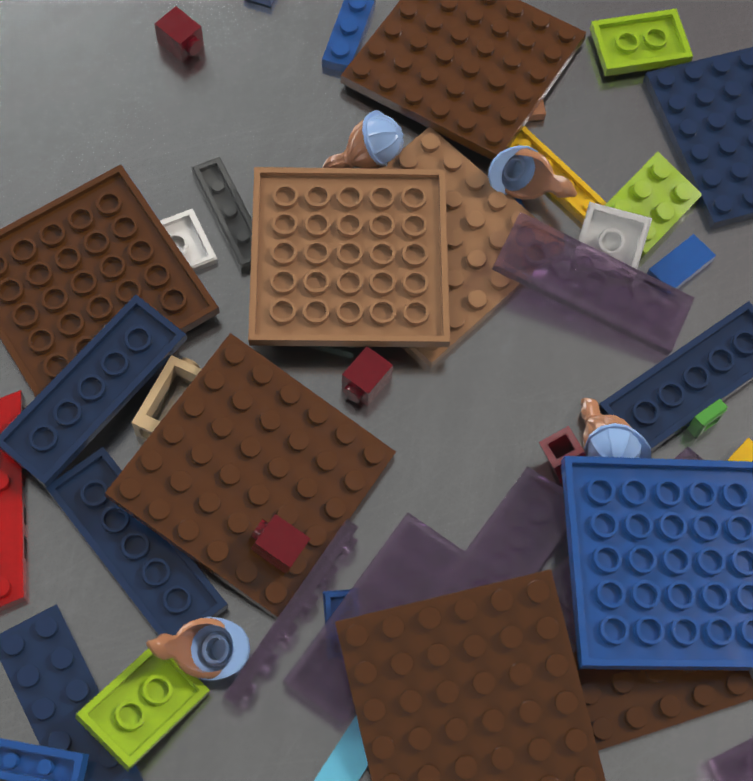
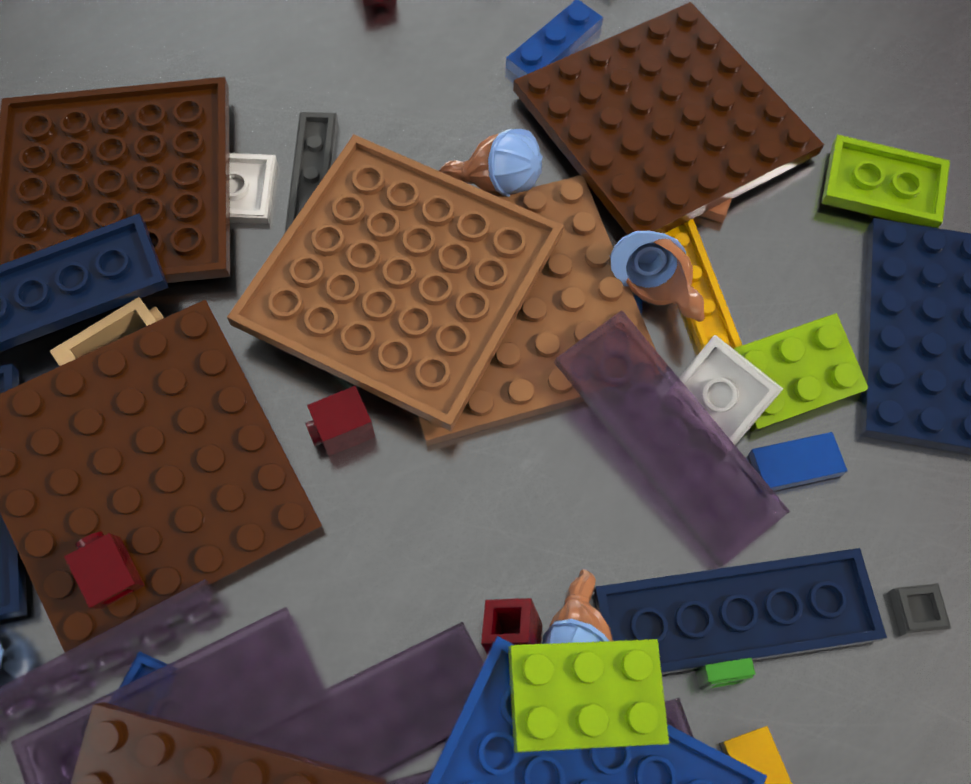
camera: 30 degrees right, 0 degrees up
none -> lime plate [508,639,669,753]

